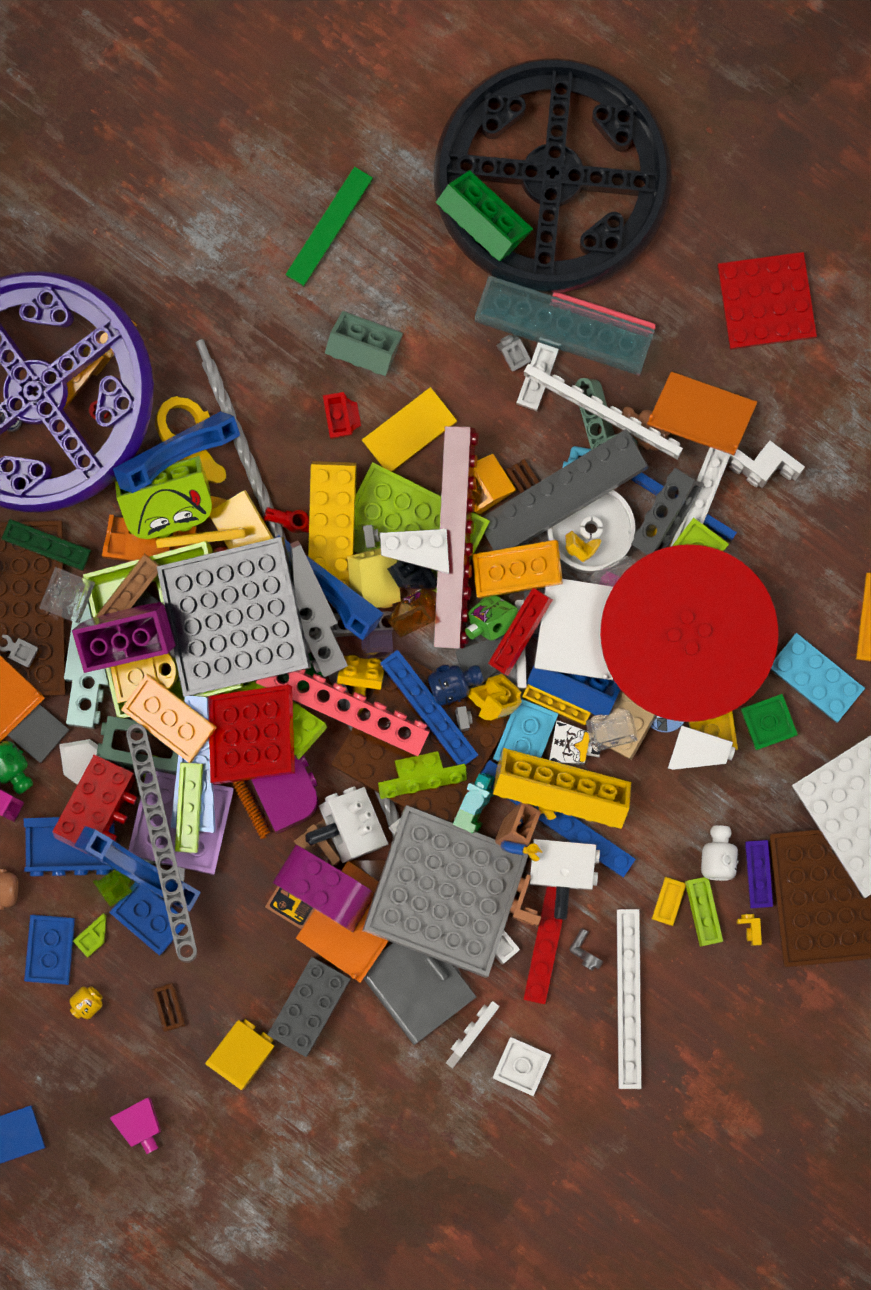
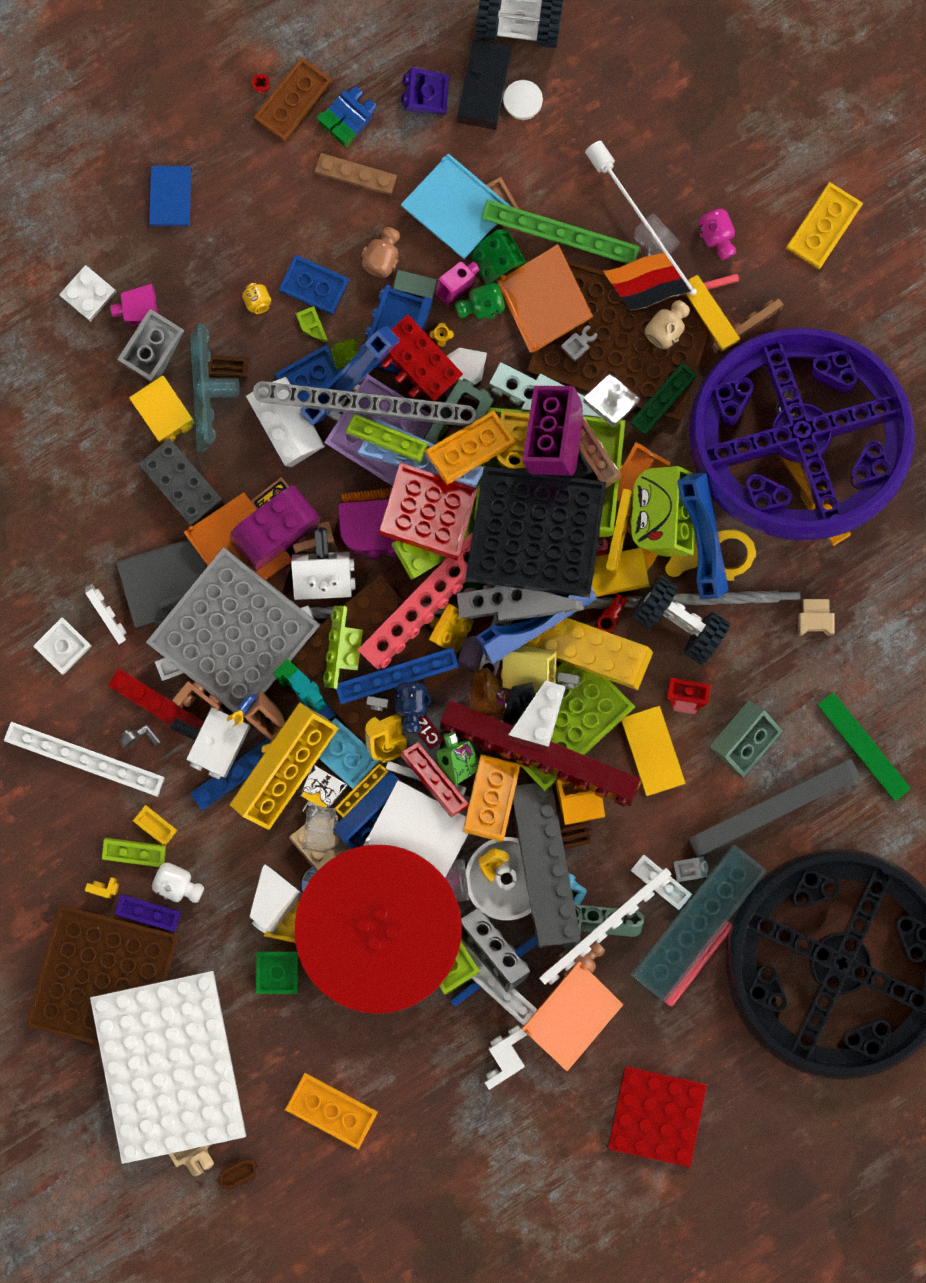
camera: 110 degrees right, 0 degrees up
dark grey tile [8,704,70,763] -> none
green slope [436,170,533,261] -> none
medium azure plate [770,633,865,723] -> none
none -> white plate [59,265,116,322]
none -> light grey slope [117,309,184,383]
none -> clear light blue plate [190,324,239,452]
none -> white slope [246,377,325,467]
none -> sand green tile [393,270,437,299]
none -> dark red sticker [418,715,444,750]
none -> yellow plate [430,323,454,347]
none -> black plate [631,575,730,665]
none -> dark grey beam [688,759,861,857]
none -> tan piece [798,599,835,636]

